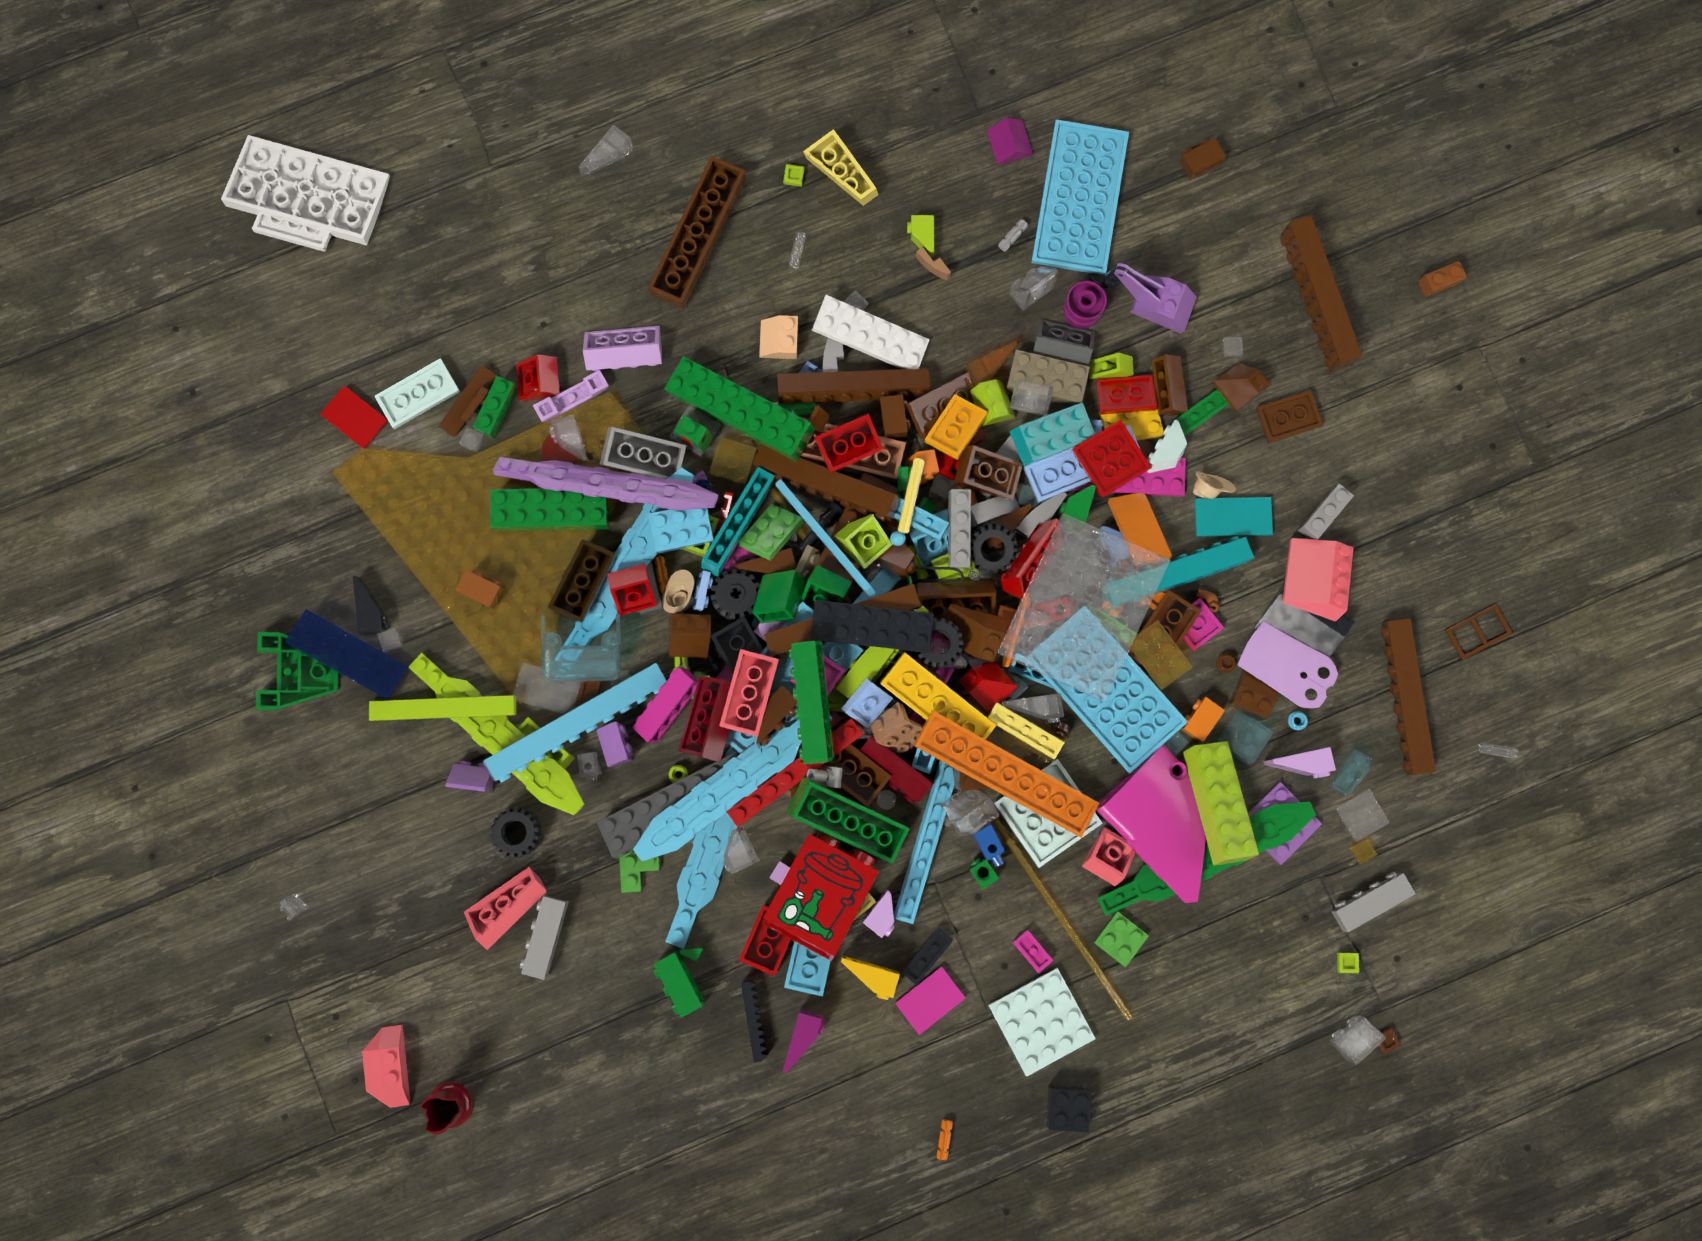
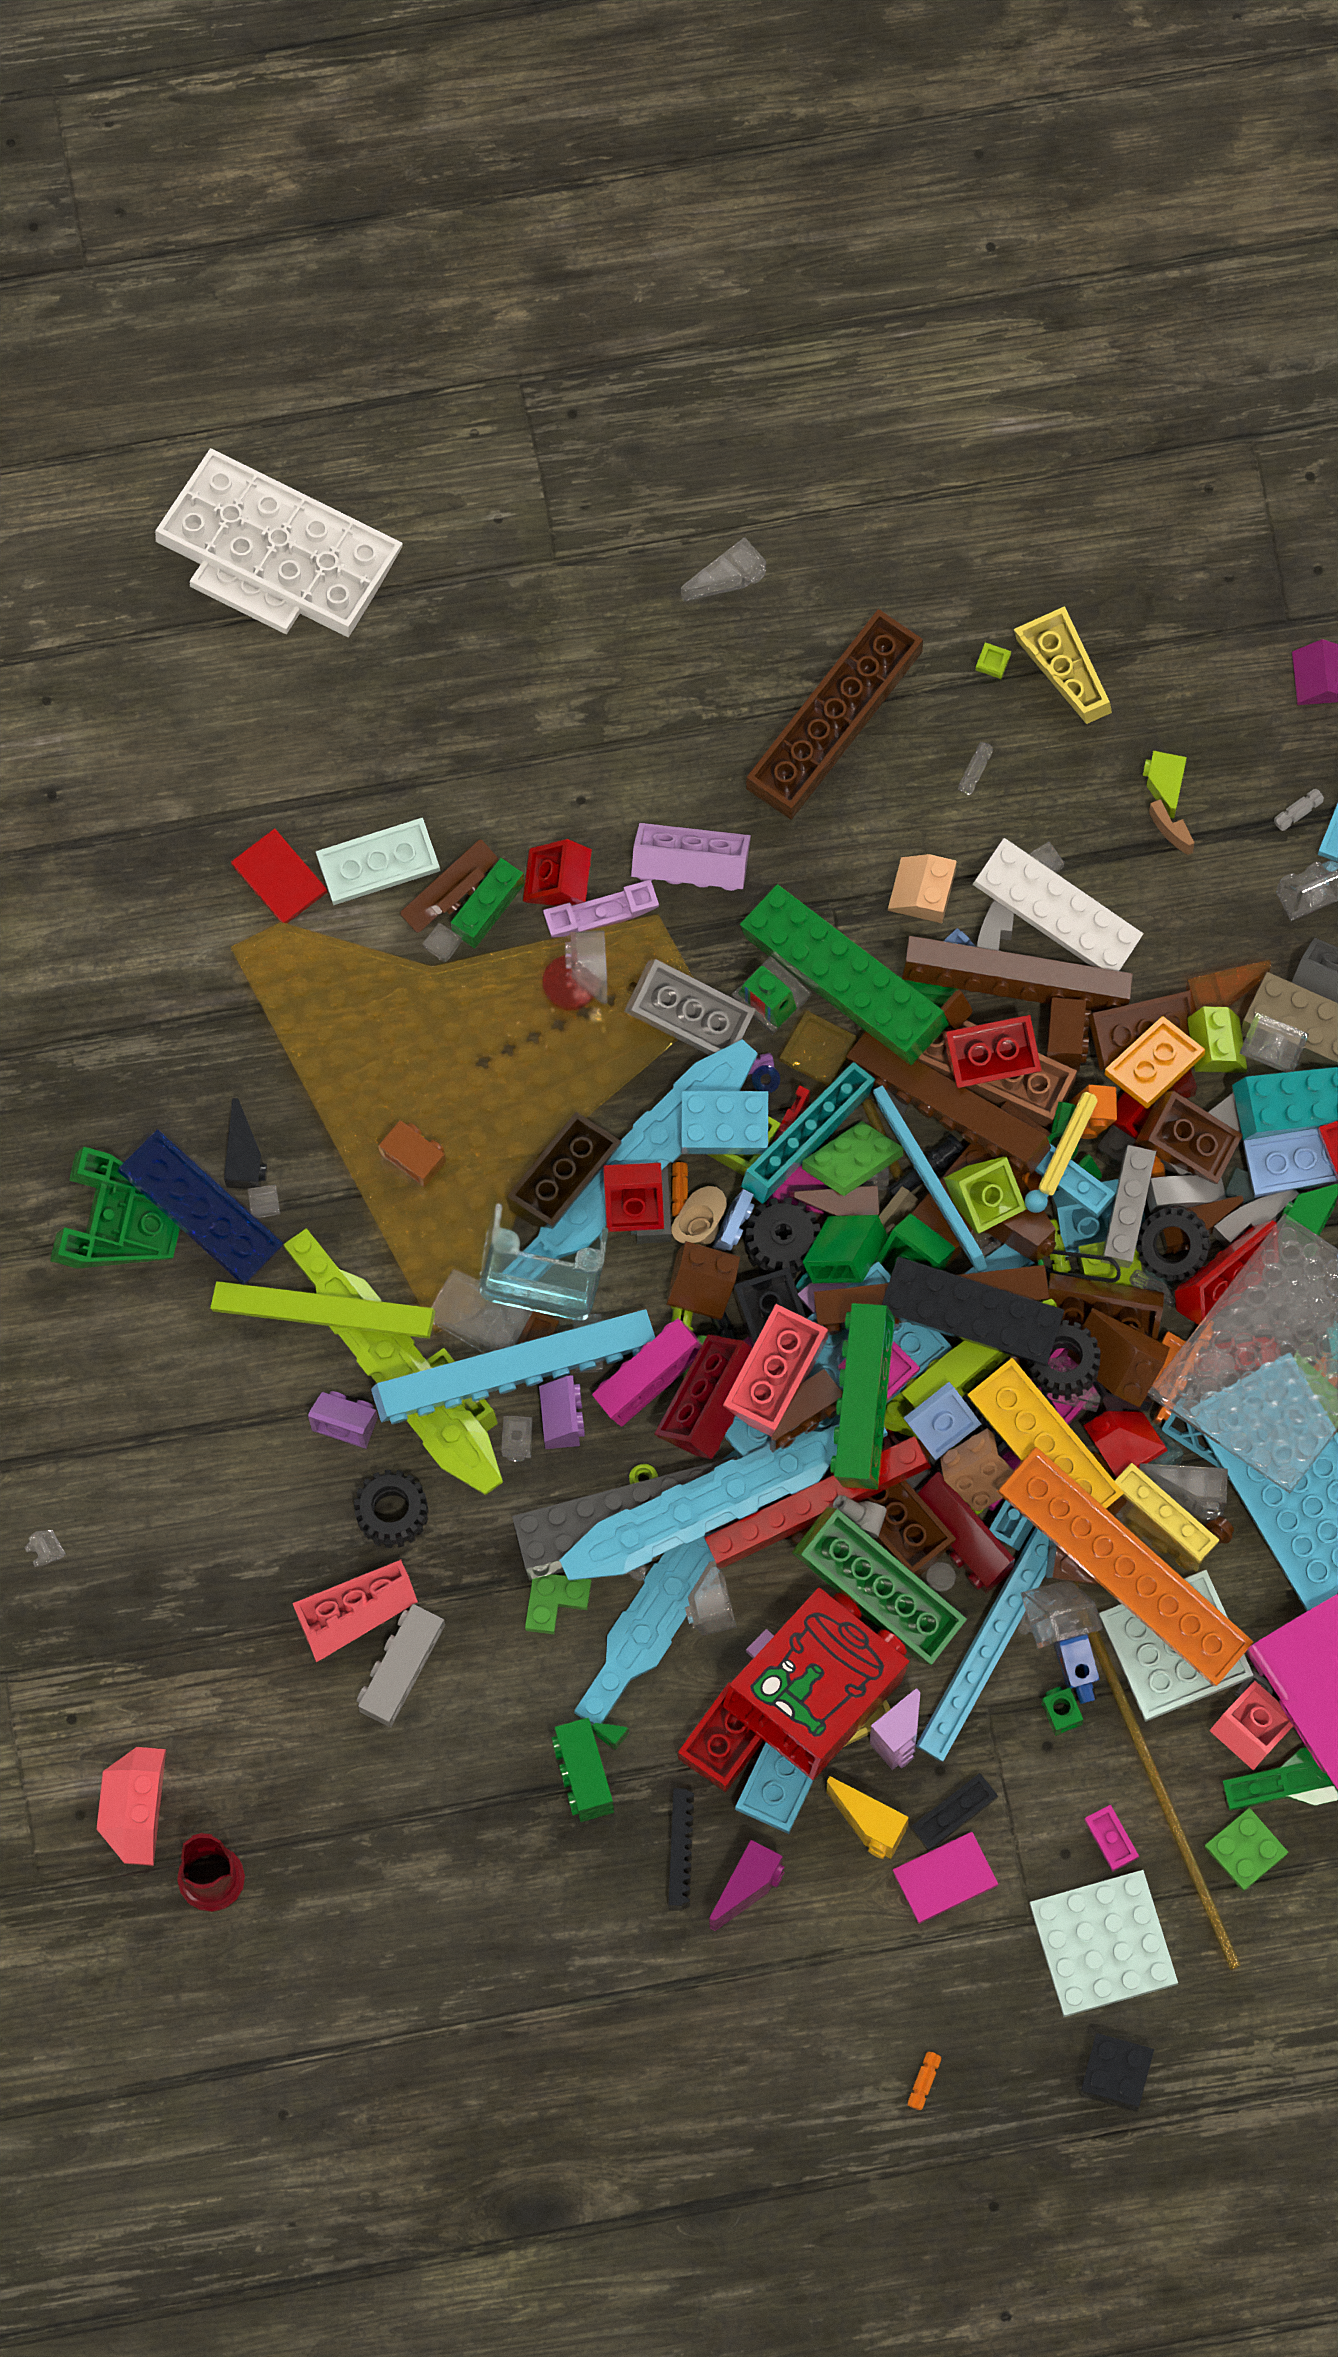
camera: 15 degrees right, 10 degrees down
green brick [490,489,609,532] -> none
medium lavender plate [493,457,718,510] -> none

